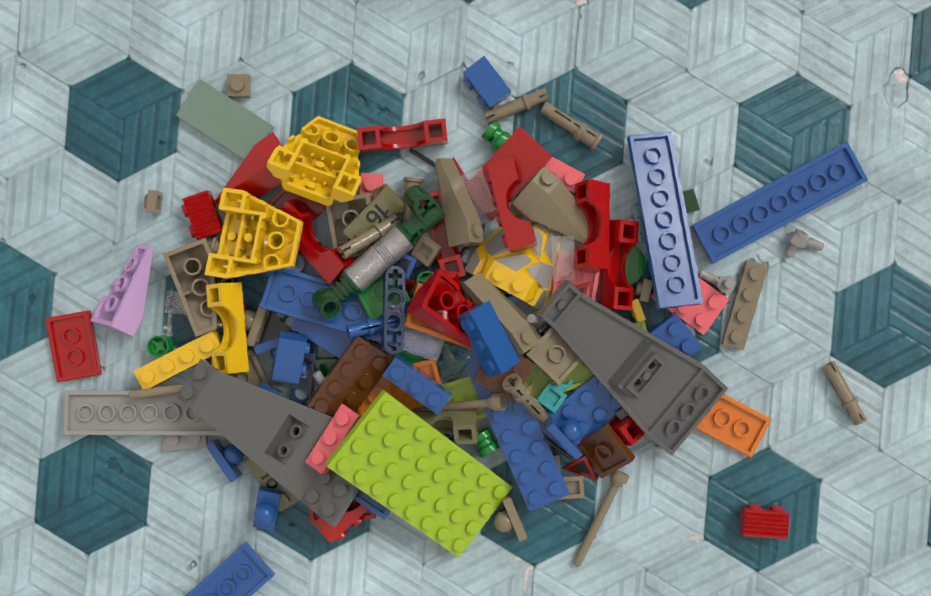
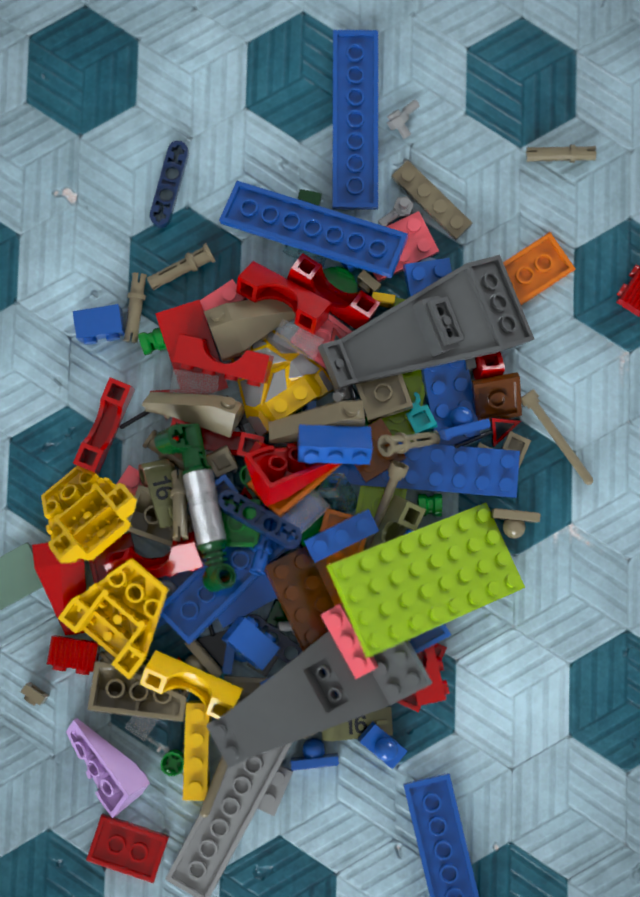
camera: 65 degrees left, 5 degrees down
none -> dark blue beam [149,140,189,228]

